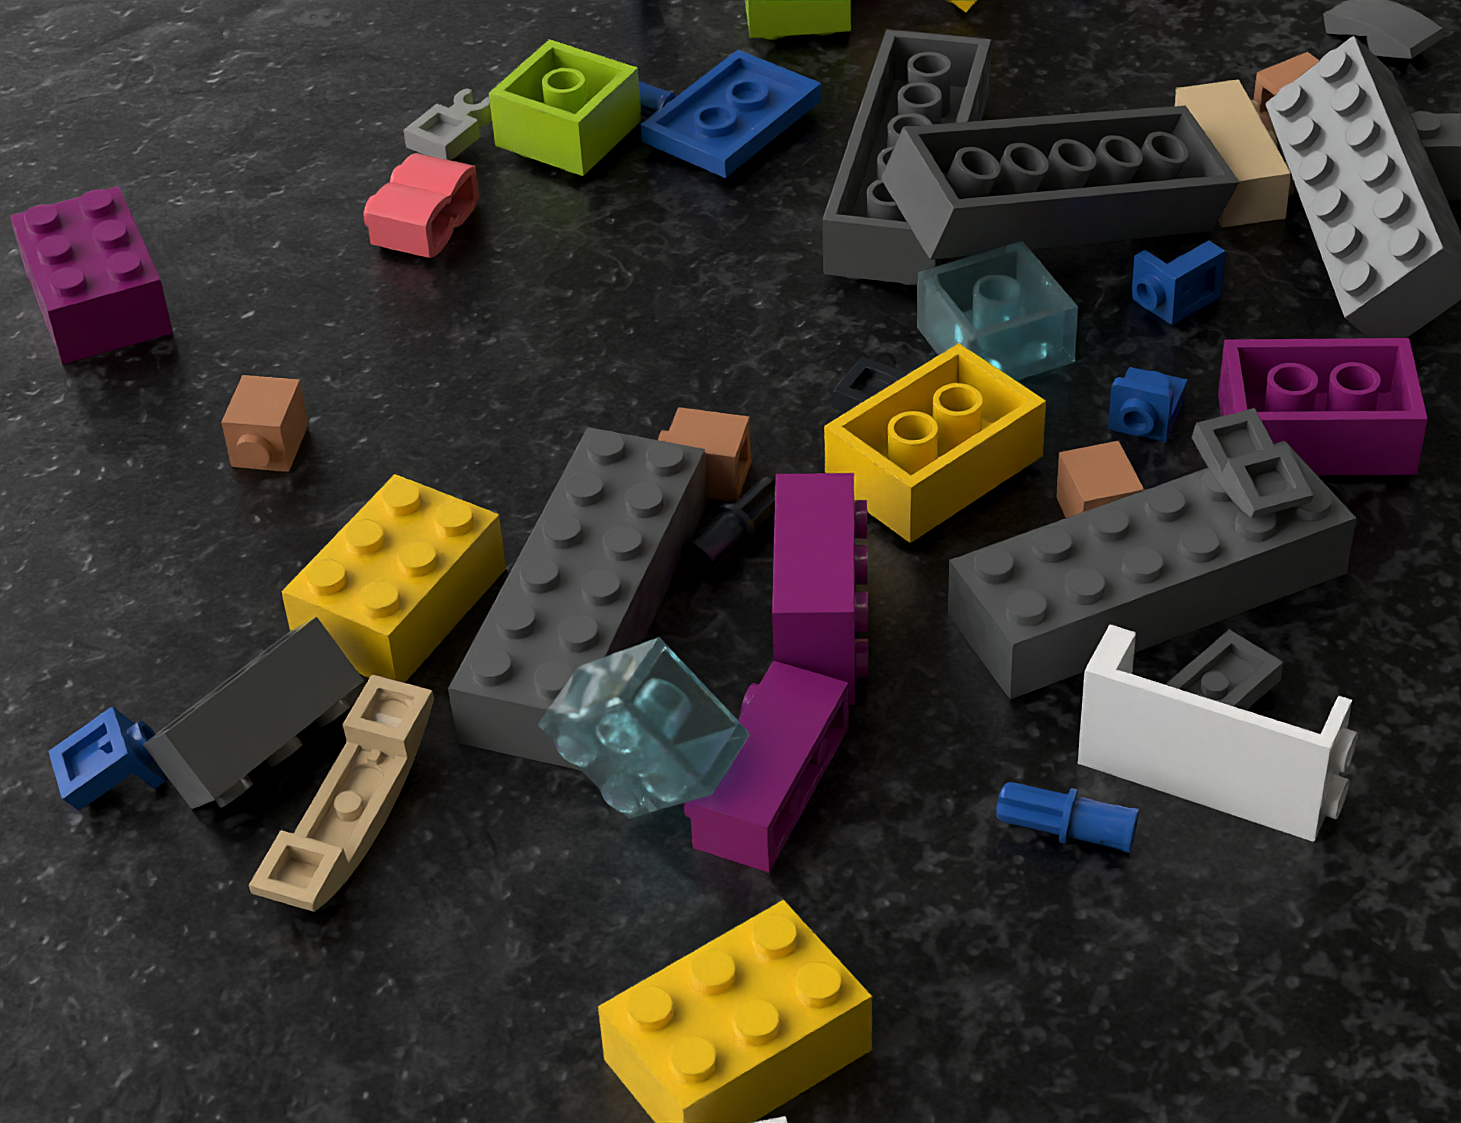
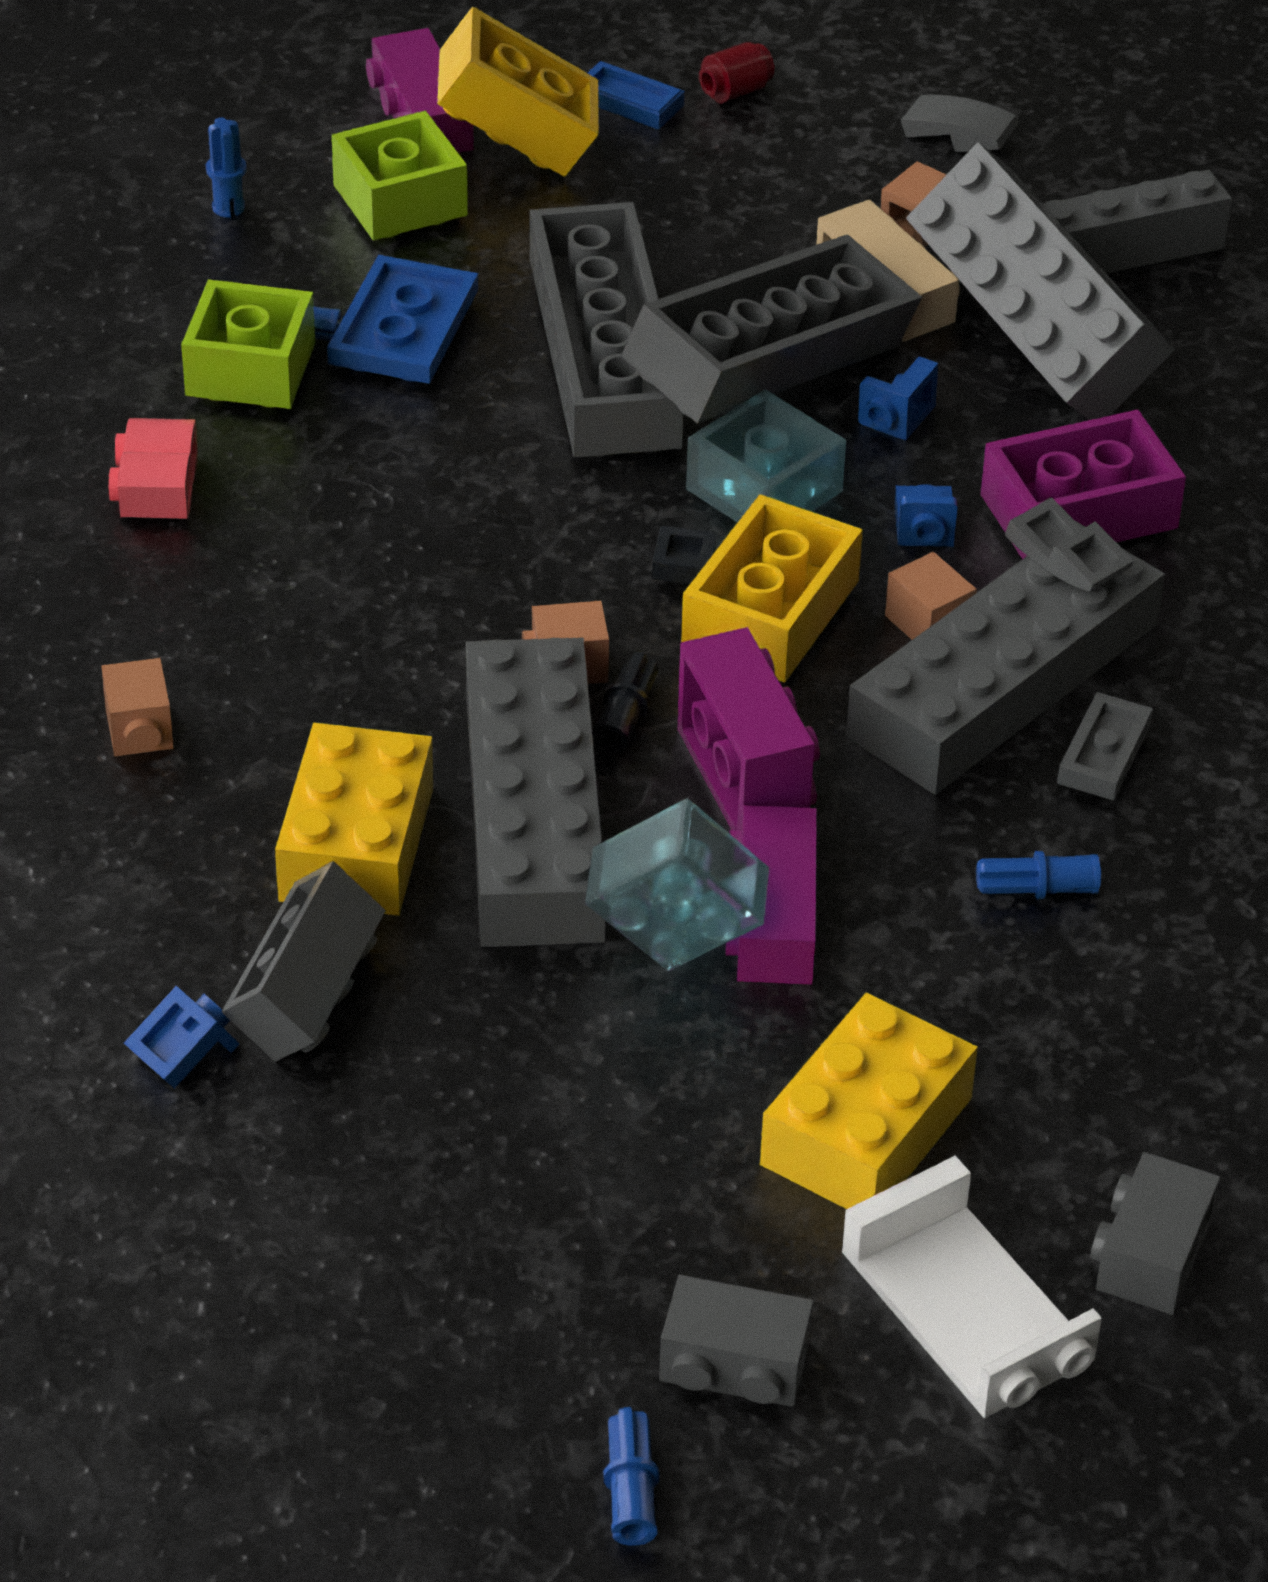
camera: 25 degrees left, 0 degrees up
tan slope [249,675,434,912] -> none
light grey plate [404,88,492,160] -> none
white panel [1078,625,1358,842] -> none

